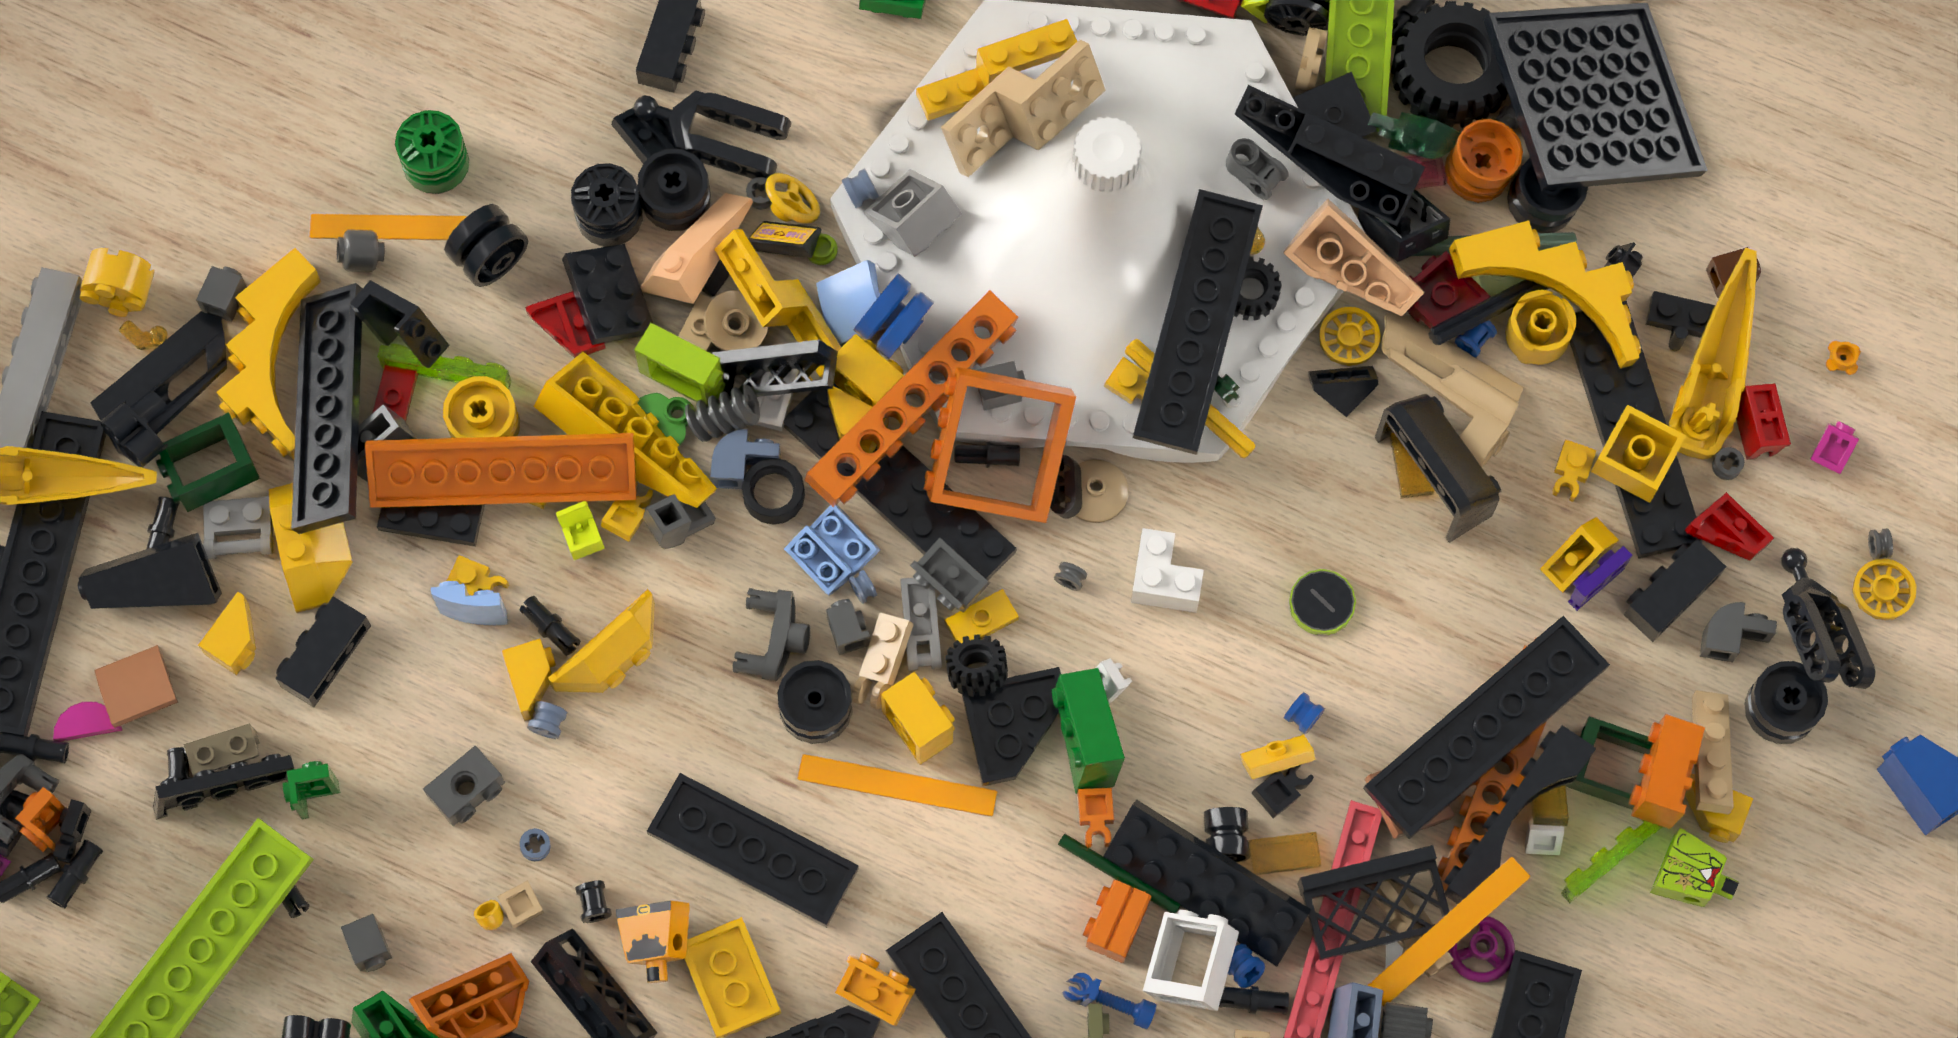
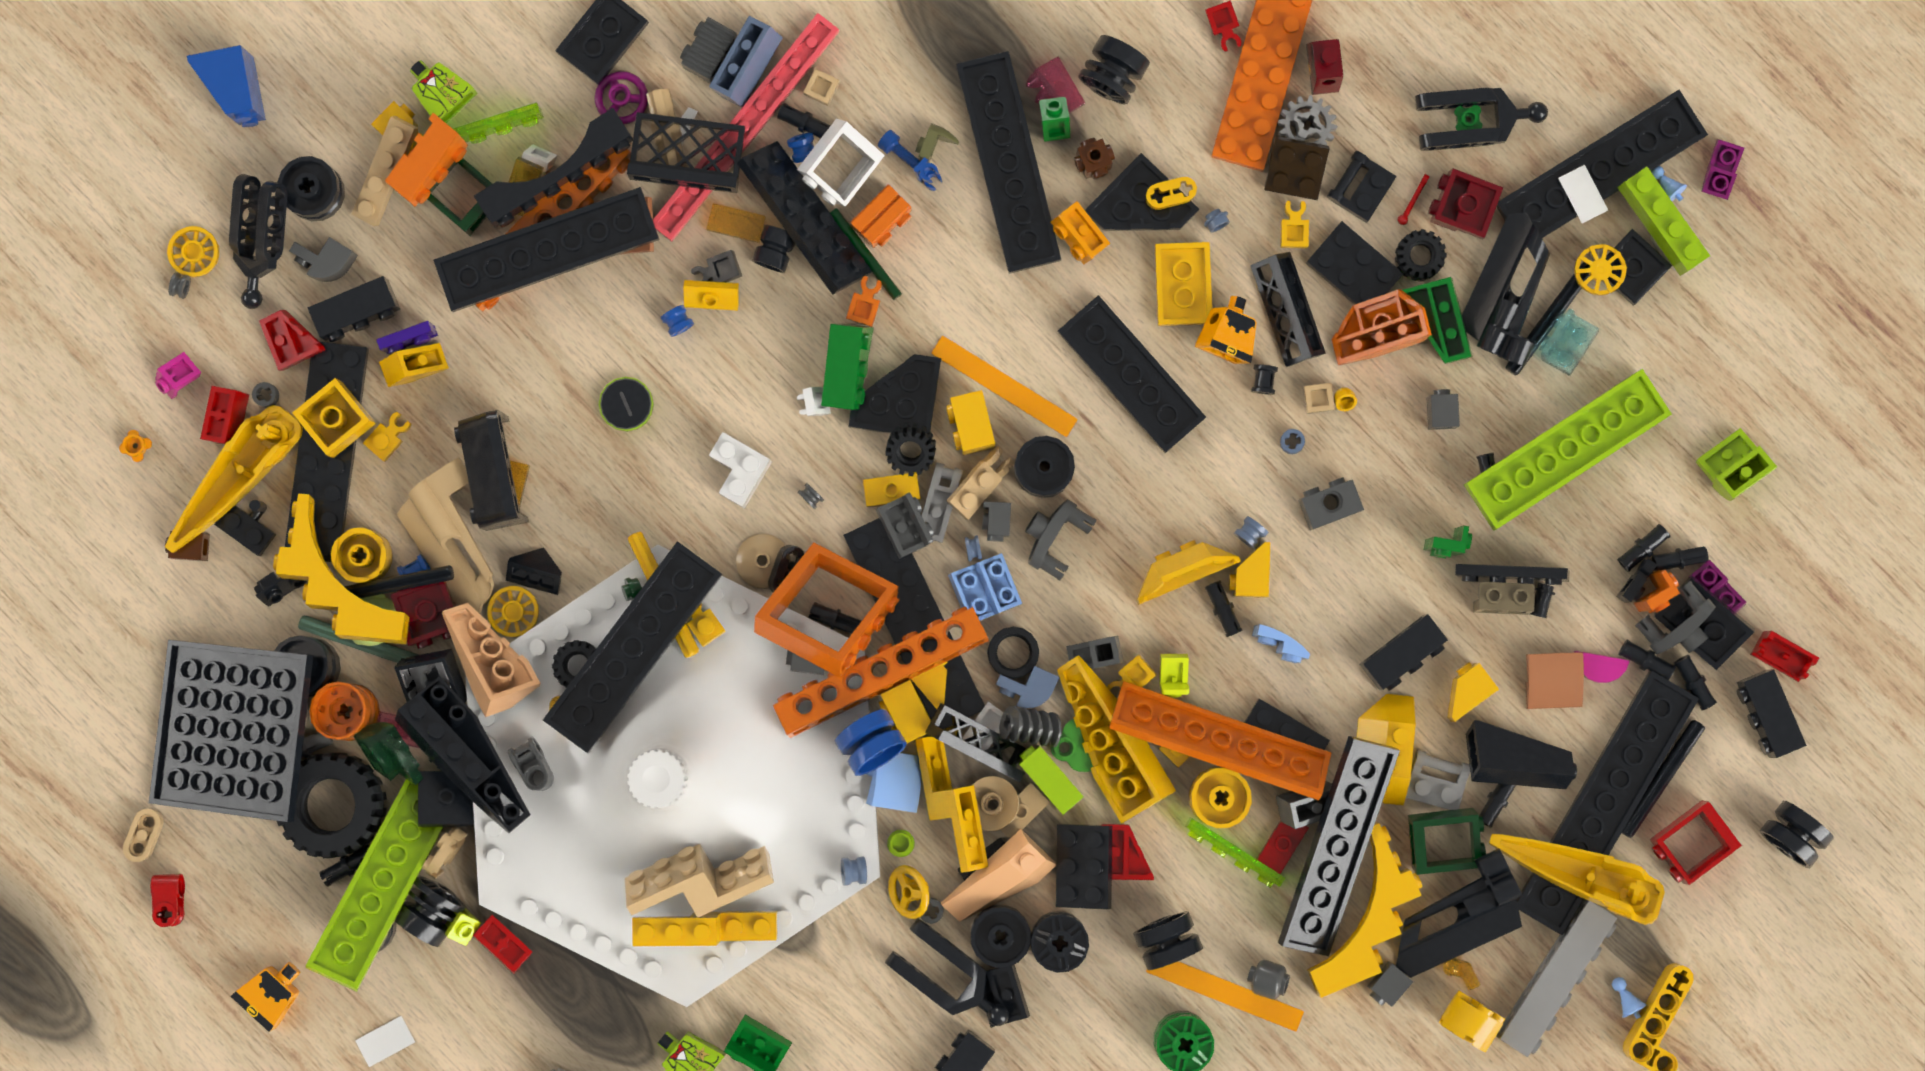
camera: 160 degrees left, 15 degrees up
black panel [349,280,450,368] -> none
yellow plate [446,555,509,596] -> none
slope [748,221,822,258] -> none
light grey slope [864,169,962,257] -> none
light orange sticker [1367,857,1530,1007] -> none

